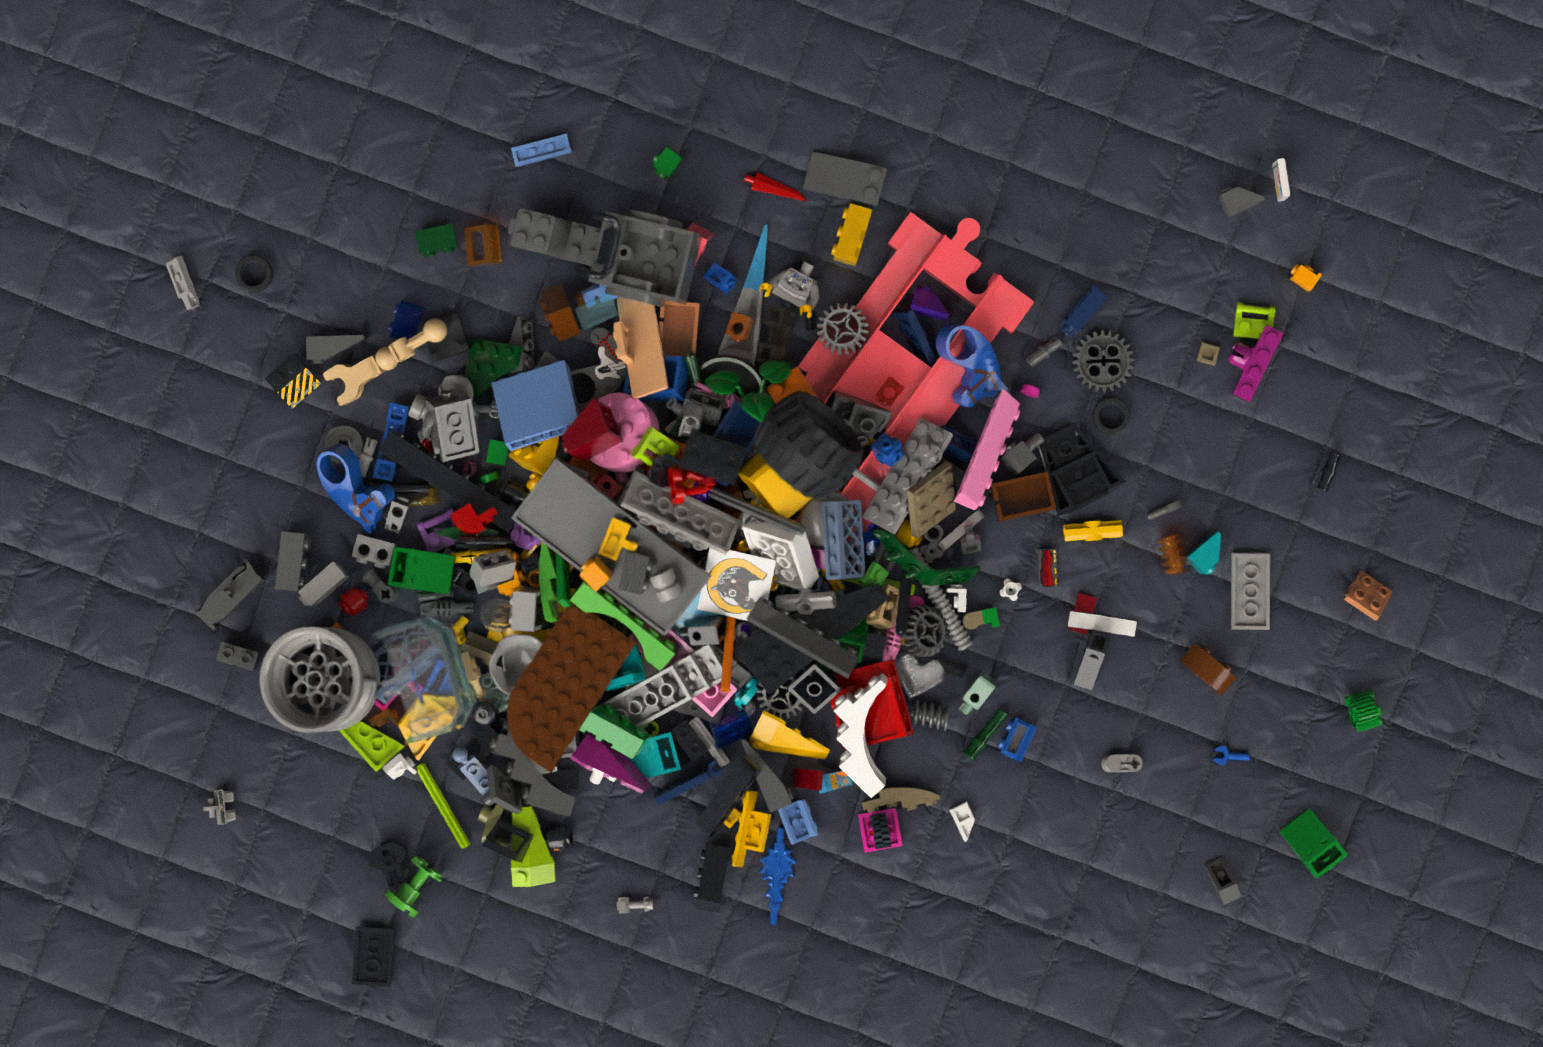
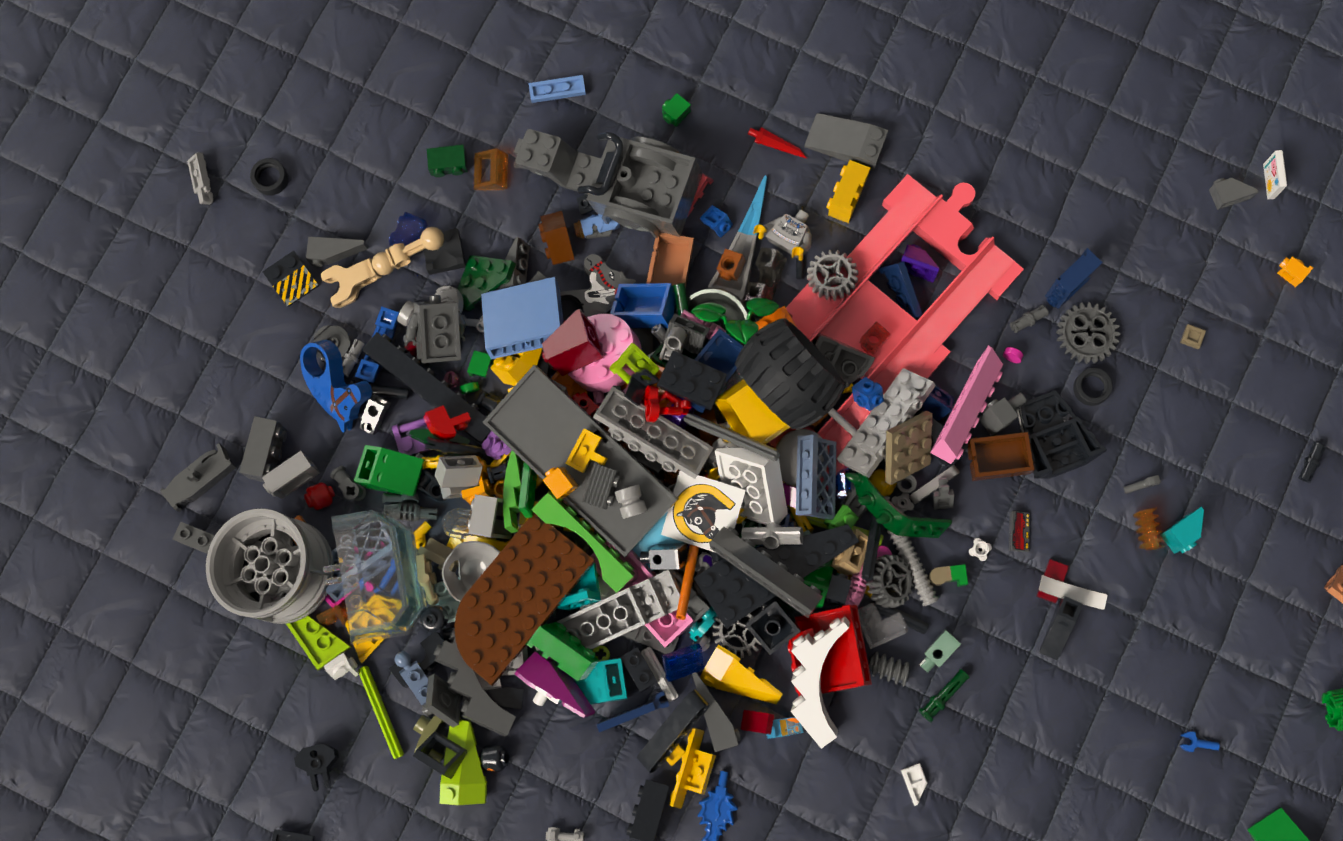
camera: 15 degrees right, 10 degrees down
light grey hips [203,789,236,825] -> none
light grey brick [352,534,397,569] -> none
bright green piece [384,856,444,918] -> none
clear yellow bar [410,488,439,507] -> none
clear light blue panel [575,295,619,330] -> none
light nougat bracket [613,297,668,399] -> none
medium blue bracket [778,799,818,845] -> none
dark pink plate [858,808,903,853] -> none
dark tan slope [861,787,940,813] -> none
blue animal [936,323,1008,407] -> none
white bracket [946,585,966,612] -> none
blue window [998,717,1037,762] -> none
yellow piece [1063,520,1123,541] -> none
light grey piece [1101,754,1143,772] -> none
reddish brown brick [1180,643,1236,696] -> none
magenta plate [1228,324,1283,402] -> none
light grey tile [1231,553,1270,630] -> none
lime plate [1233,302,1276,339] -> none

